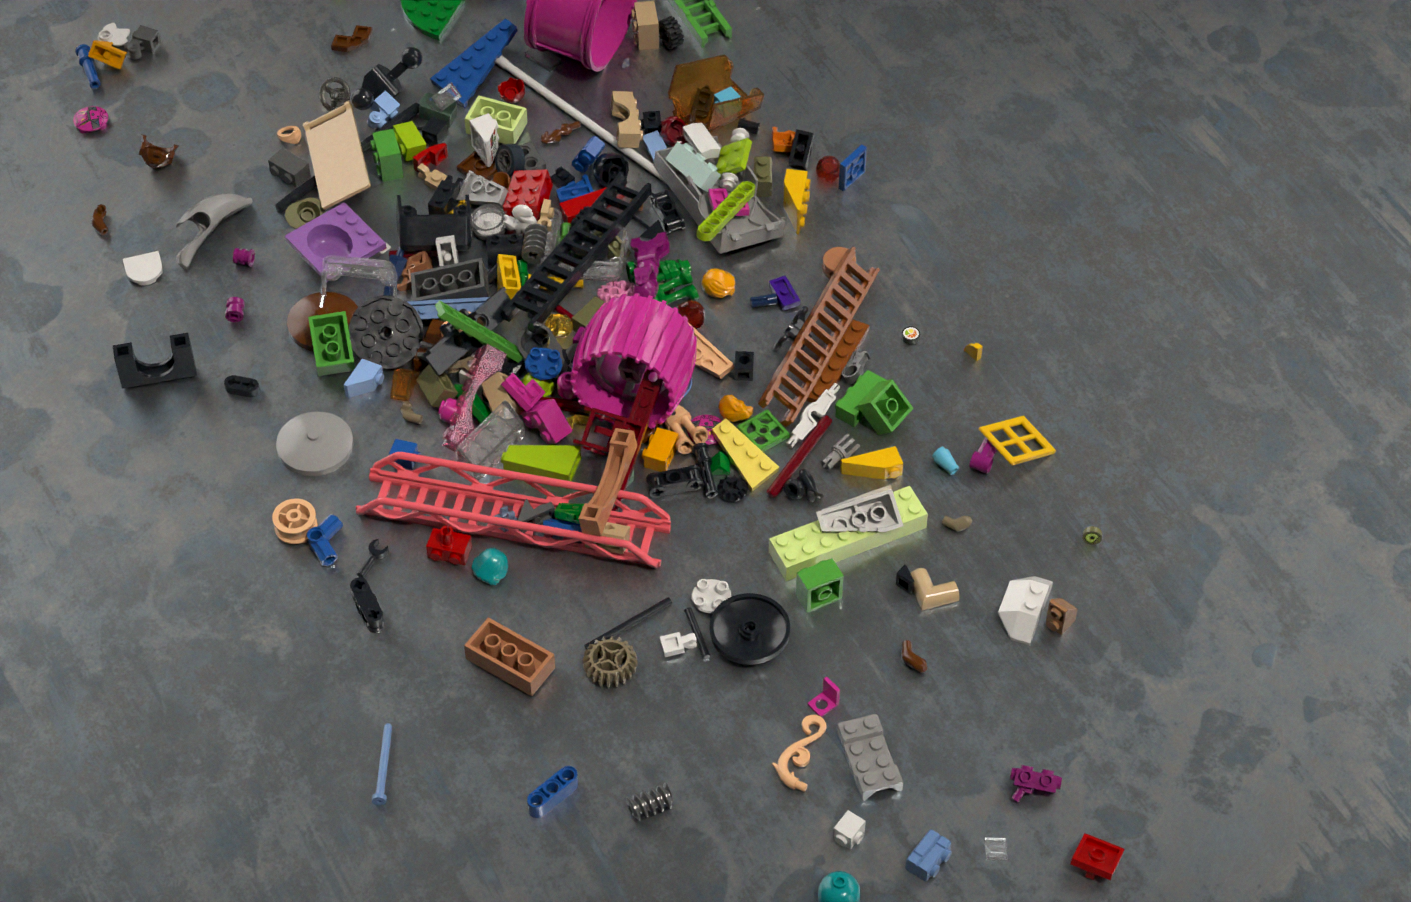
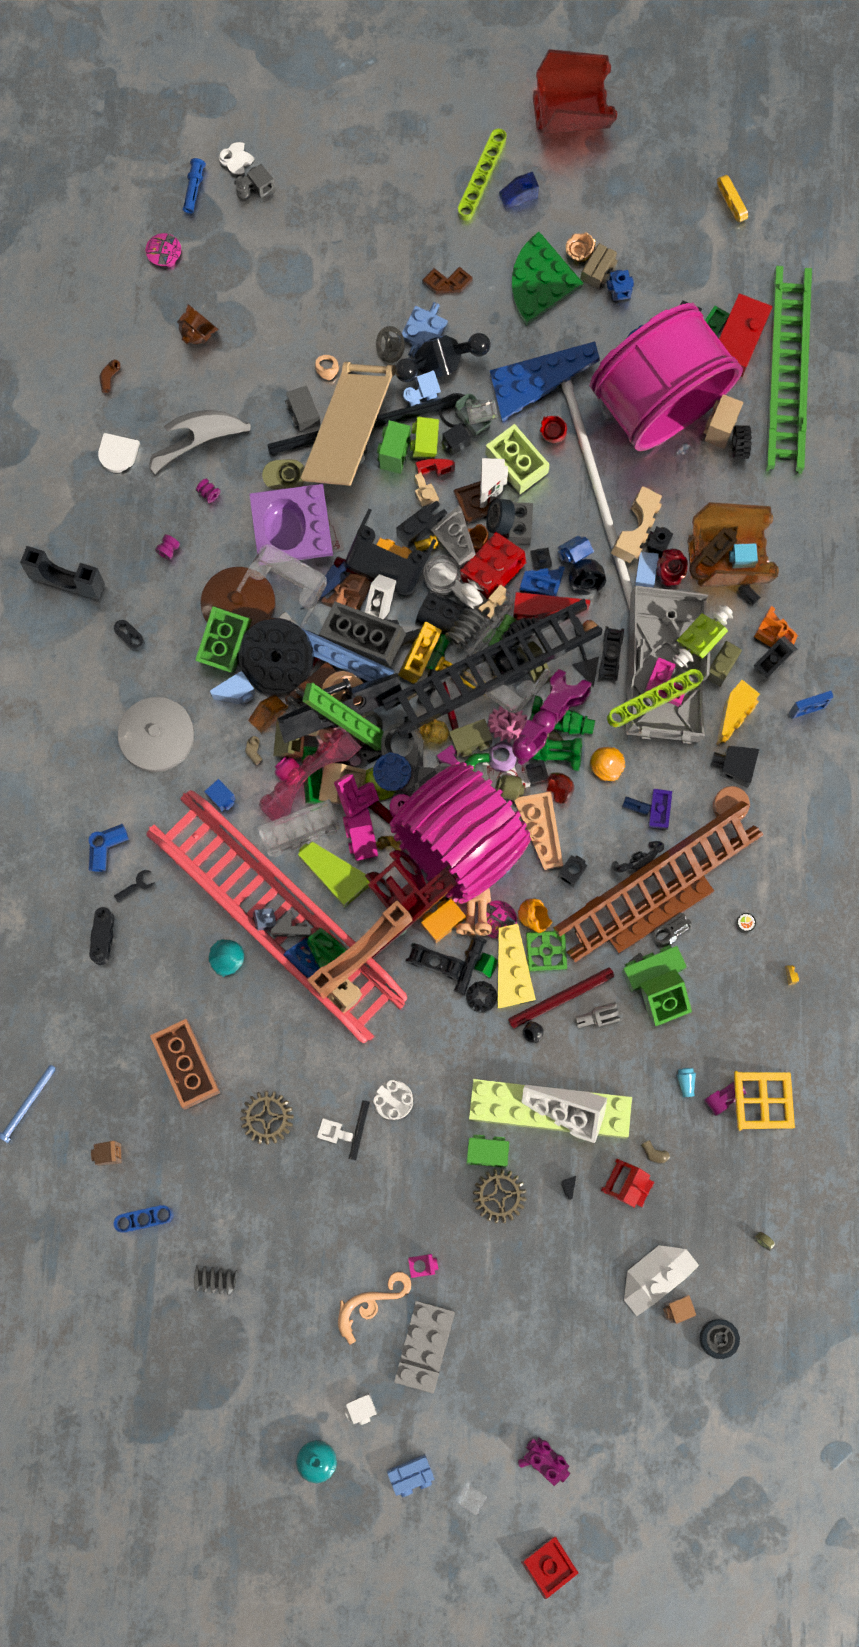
camera: 30 degrees right, 25 degrees up
light orange slope [88,40,127,69] -> none
light nougat wheel [272,499,318,544] -> none
red brick [426,526,472,565] -> none
reddish brown animal [541,121,581,145] -> none
black piece [584,597,672,650] -> none
light aqua brick [665,142,721,192] -> none
white piece [683,123,721,160] -> none
black dish [709,593,790,665] -> none
white piece [786,383,840,449] -> none
black piece [796,469,824,502] -> none
clear red hair [816,156,840,183] -> none
yellow slope [840,446,903,480] -> none
reddish brown arm [901,640,928,673] -> none
tan brick [911,568,959,611] -> none
none -> medium nougat slope [91,1141,122,1166]
none -> medium blue plate [400,302,448,358]
none -> dark tan gear [473,1168,527,1223]
none -> red piece [600,1158,655,1208]
none -> wheel [700,1319,740,1359]
none -> black torso [711,746,759,788]

